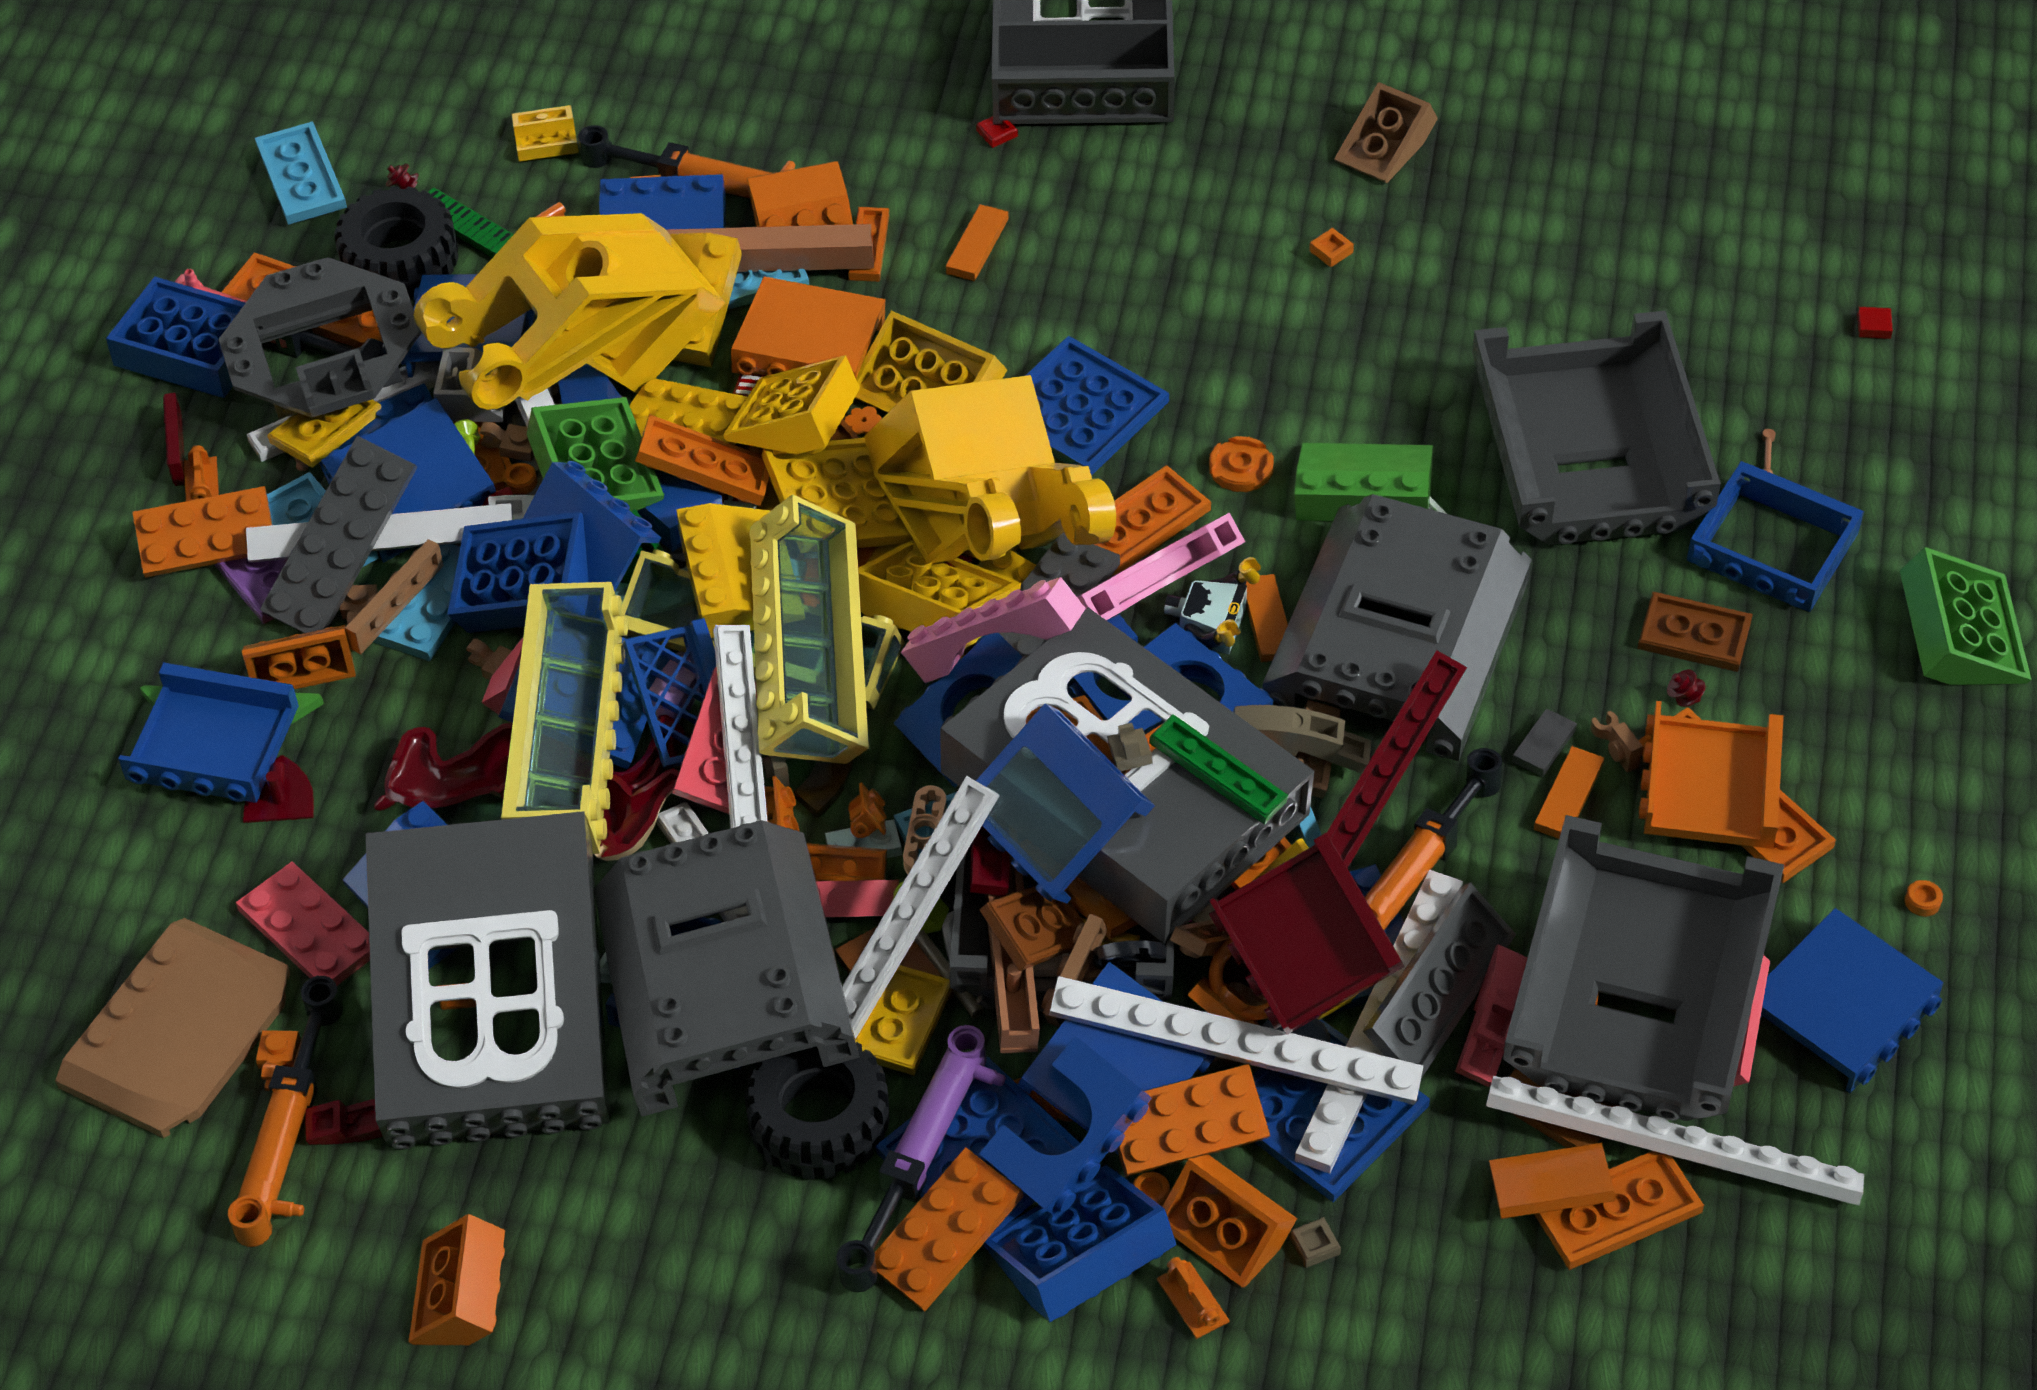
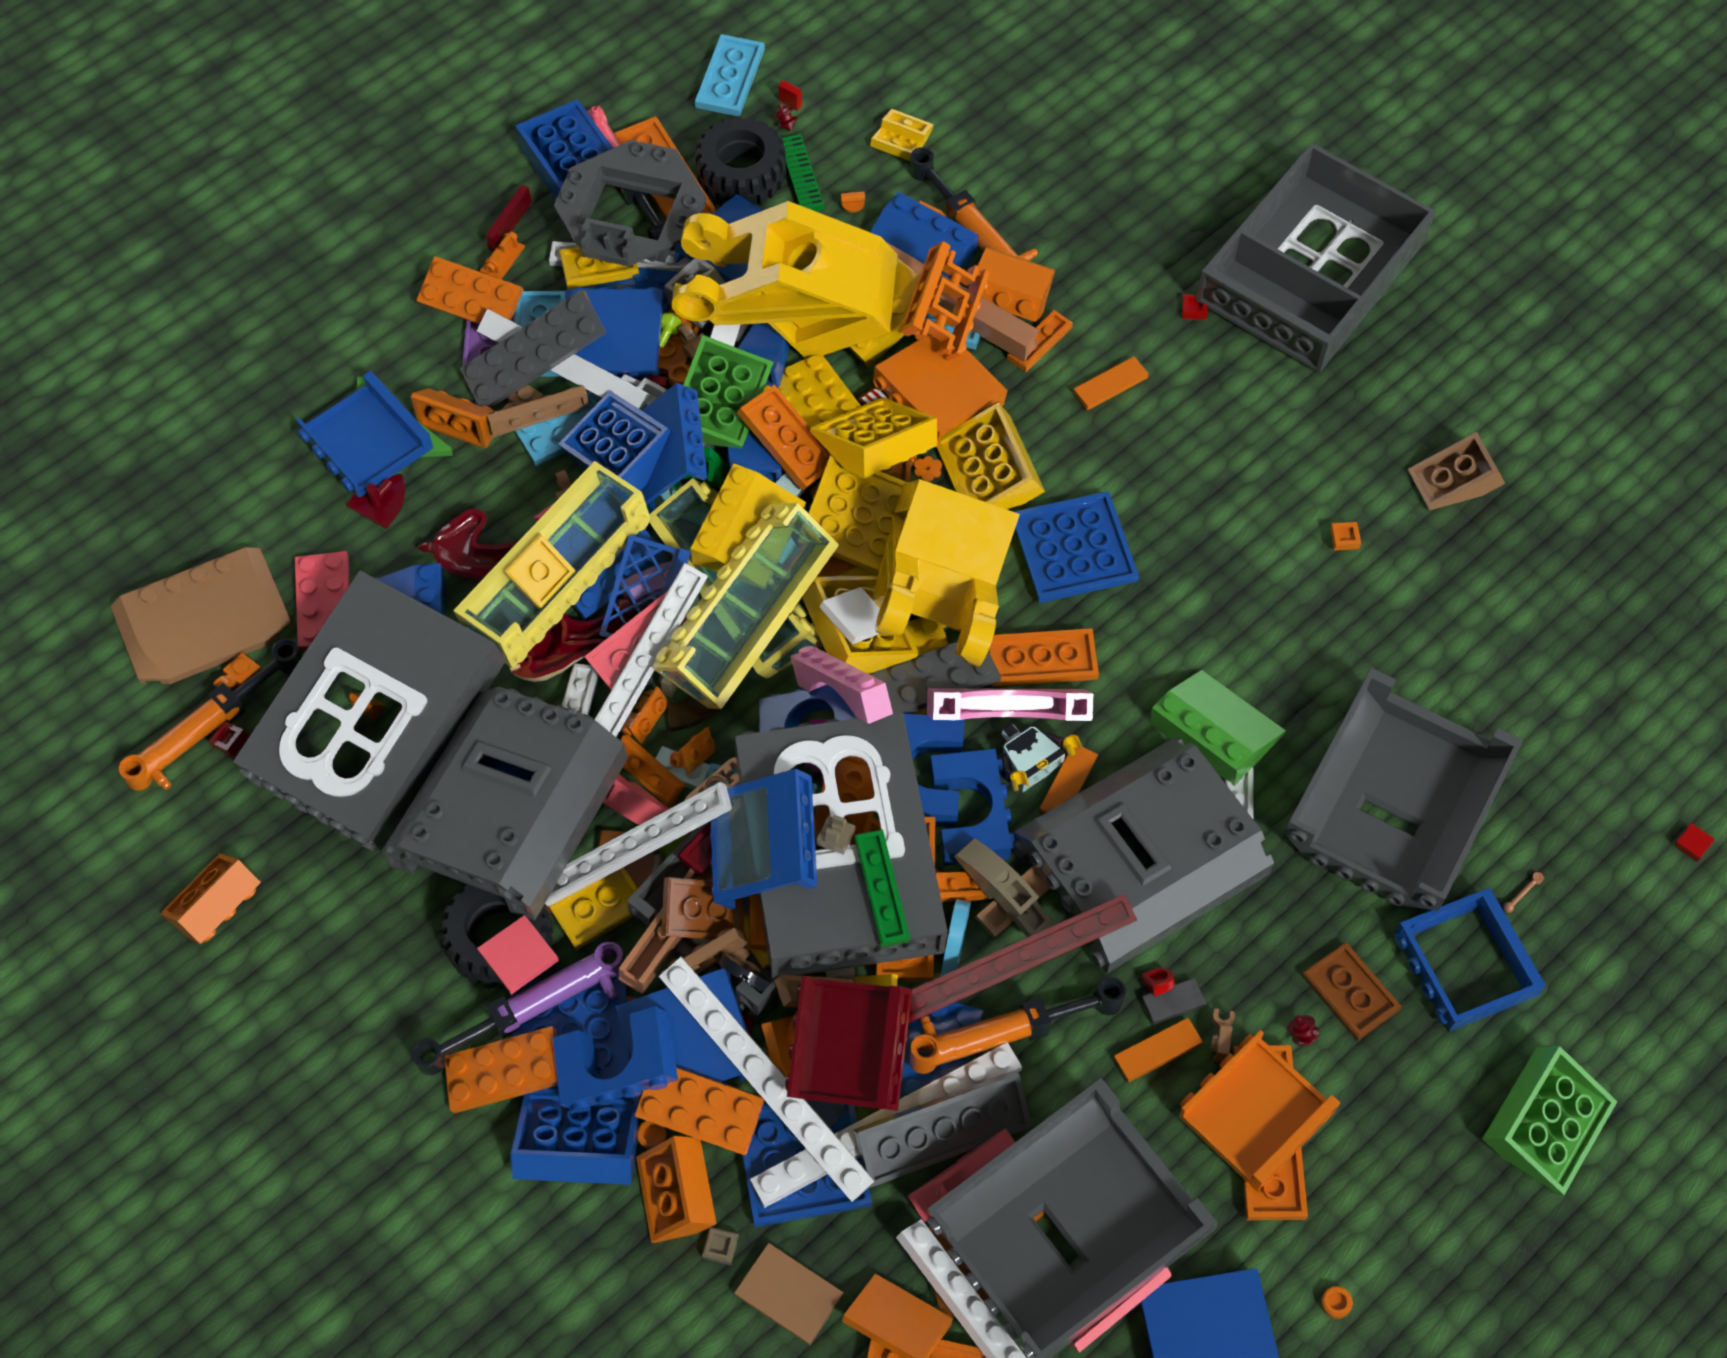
camera: 35 degrees right, 10 degrees up
orange hinge [1157,1257,1230,1339] -> none
orange tile [1209,436,1274,492] -> none
none -> coral tile [477,915,559,995]
none -> yellow tile [503,534,576,609]
none -> medium nougat tile [734,1243,844,1346]
none -> red tile [778,80,802,111]
none -> white tile [820,587,880,645]
none -> orange fence [900,241,990,360]
none -> red tile [1140,968,1175,997]

